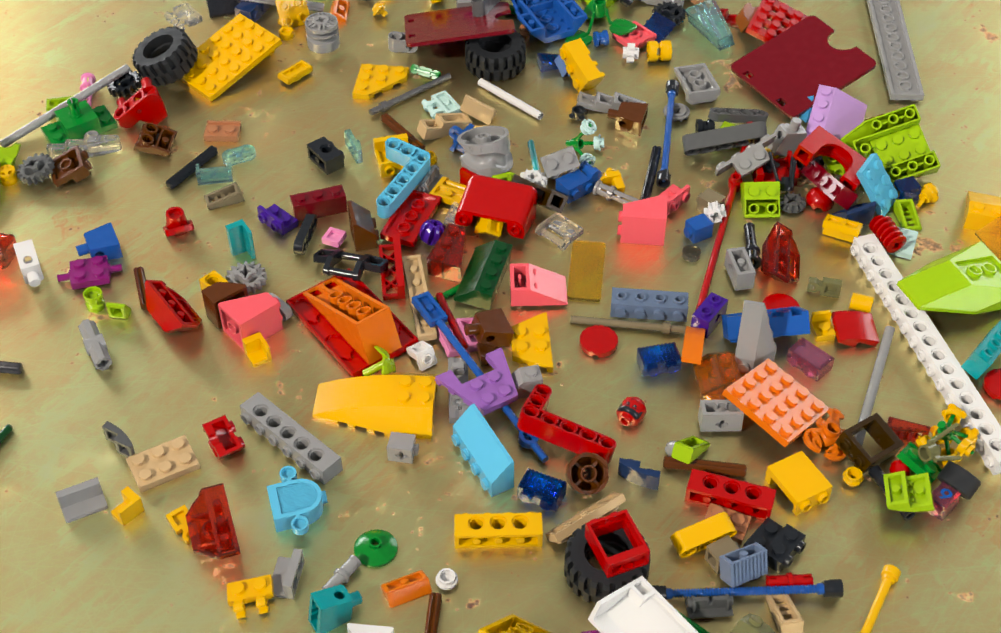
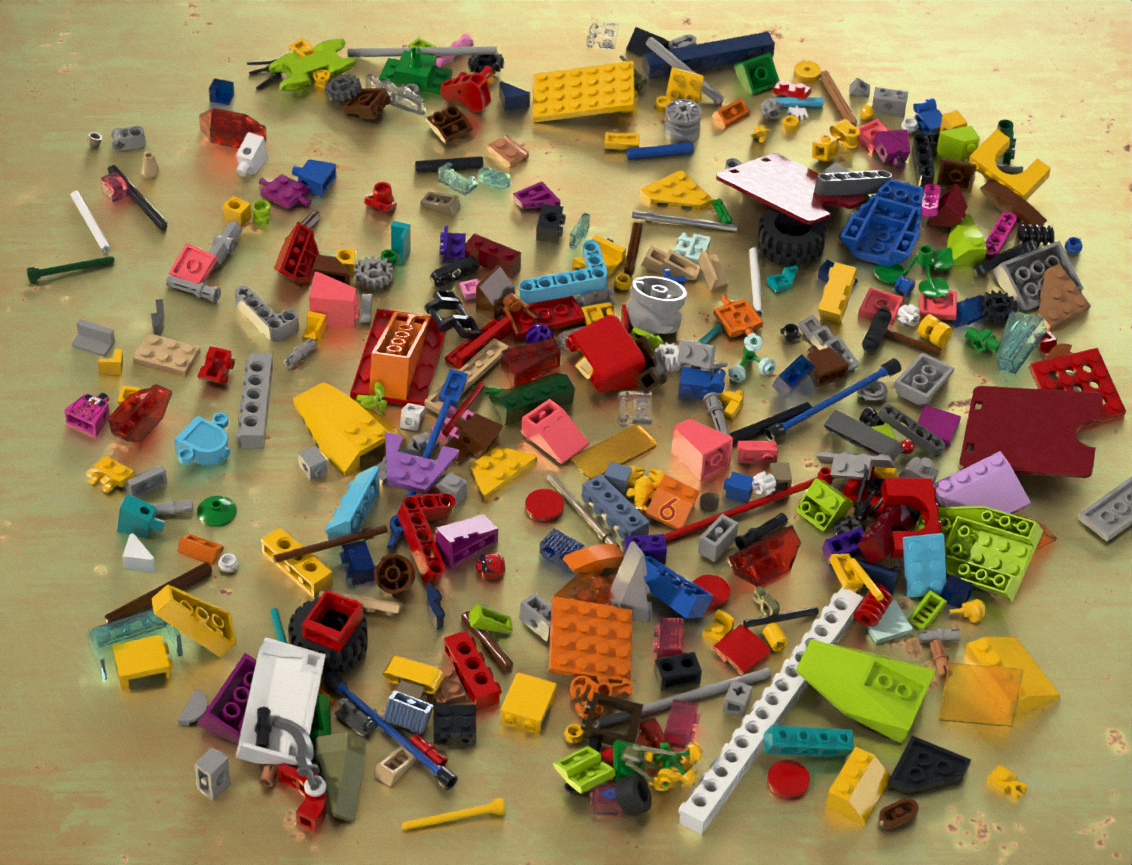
camera: 45 degrees right, 0 degrees up
lime slope [106,302,131,319] -> none
black tyre [132,27,198,87] -> none
none -> dark pink torso [64,393,110,436]
none -> light grey pin [166,275,221,303]
none -> coral plate [168,243,218,284]
none -> yellow brick [222,196,252,227]
none -> light grey beam [235,286,299,342]
none -> teal bar [270,608,287,643]
none -> reddish brown bar [273,525,388,563]
none -> light grey pin [284,338,317,368]
none -> green bush [381,249,397,265]
none -> magenta wedge [436,514,498,569]
none -> dark blue slope [499,81,530,111]
none -> dark orange plant [503,293,538,335]
none -> magenta wing [513,182,561,209]
none -> sand blue panel [604,462,632,494]
none -> blue axle [626,142,694,159]
none -> yellow animal [627,466,666,514]
none -> orange slope [645,474,700,530]
none -> black brick [654,652,702,691]
none -> clear pink brick [663,699,701,749]
none -> orange plate [713,295,763,338]
none -> light grey brick [723,680,753,718]
none -> black bar [743,607,819,628]
none -> teal slope [766,266,798,293]
none -> clear blue brick [772,354,815,398]
none -> dark purple brick [821,527,864,566]
none -> yellow bar [849,558,884,601]
none -> coral tile [858,287,904,325]
none -> black piece [862,307,892,353]
none -> reddish brown bar [885,329,942,356]
none -> magenta tile [916,405,961,446]
none -> light grey pin [918,628,961,644]
none -> nougat axle [930,640,953,679]
none -> green axle [965,327,1003,353]

